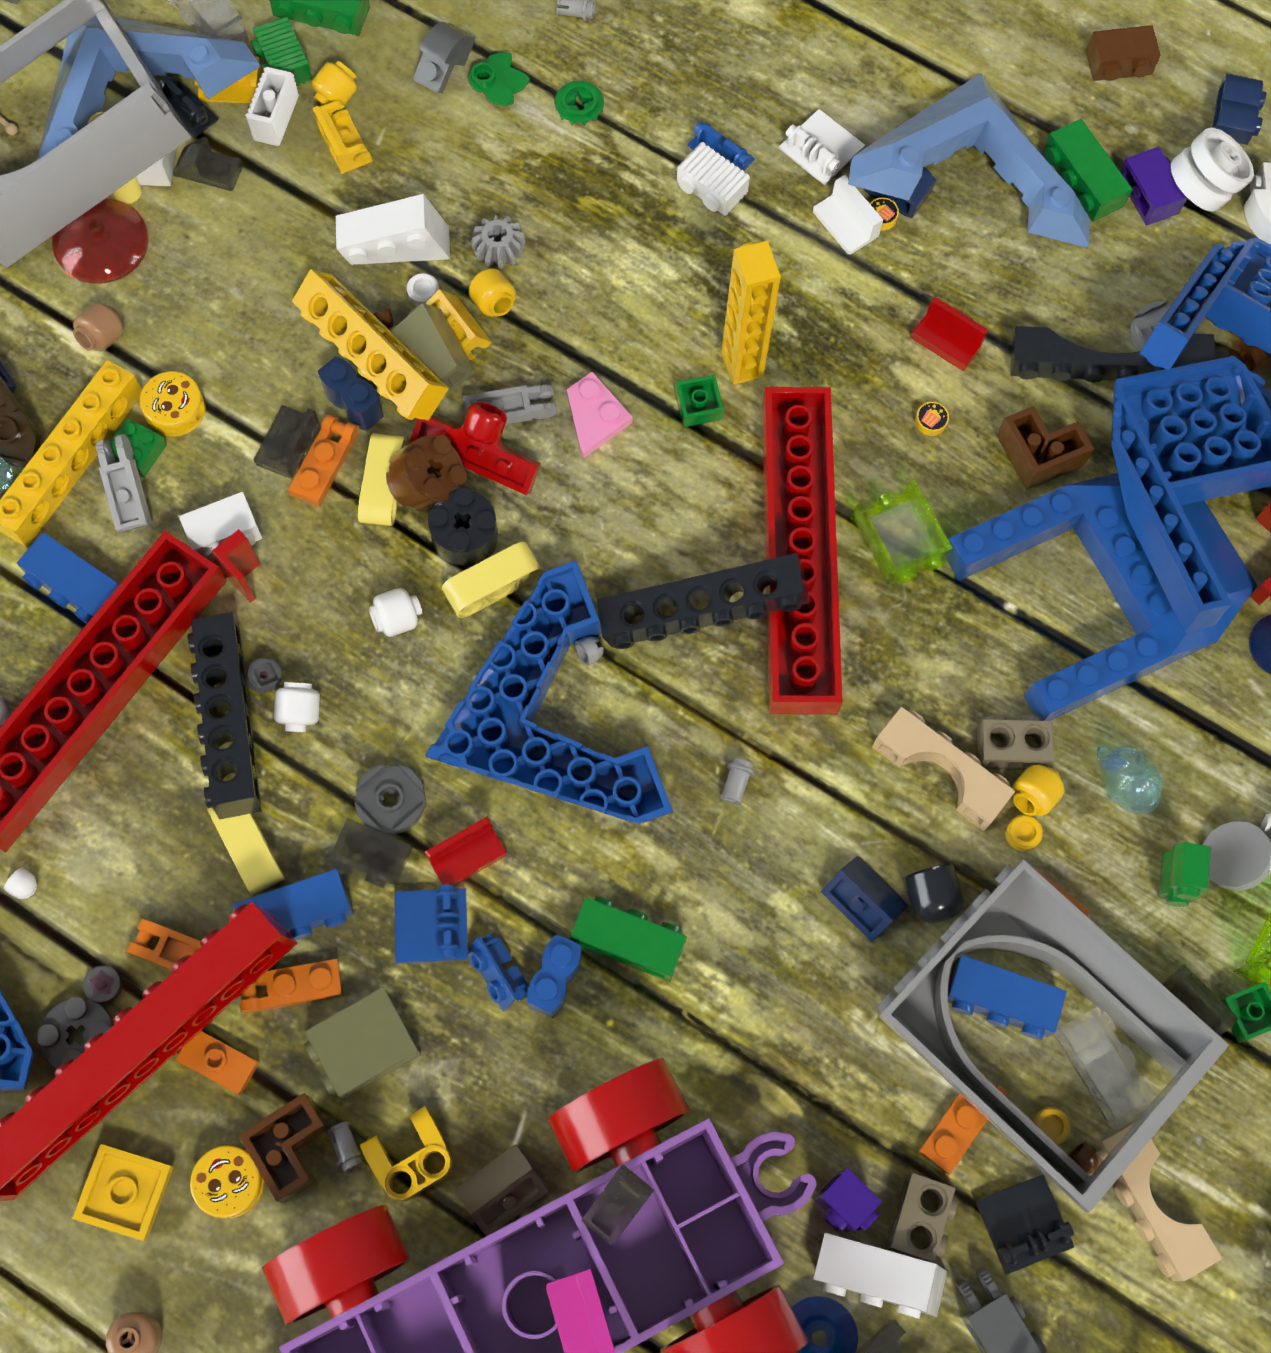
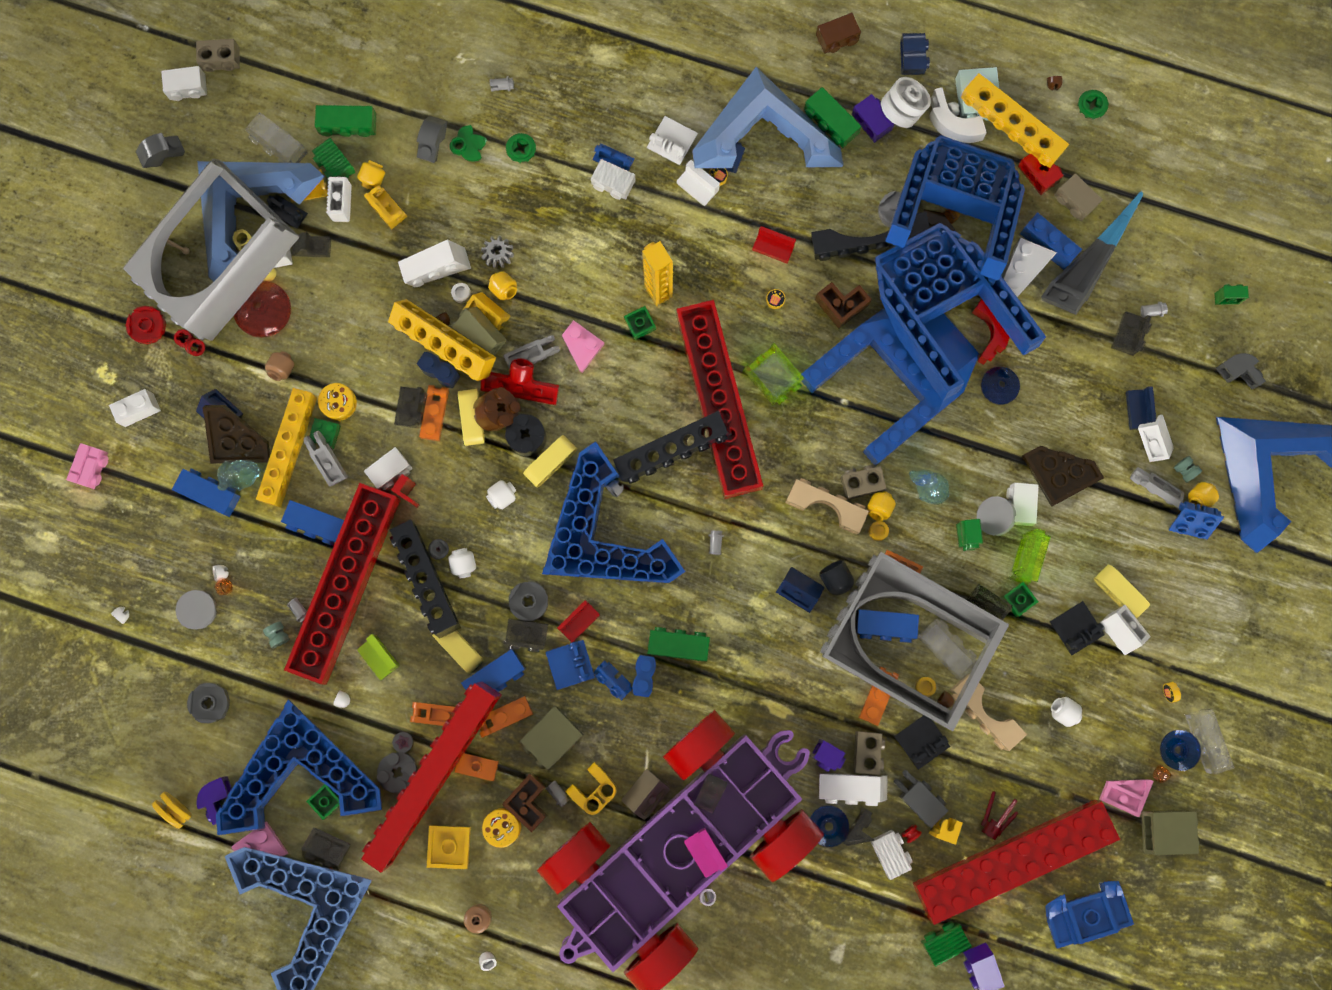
camera: 10 degrees left, 10 degrees up
none -> lime panel [357,634,400,680]

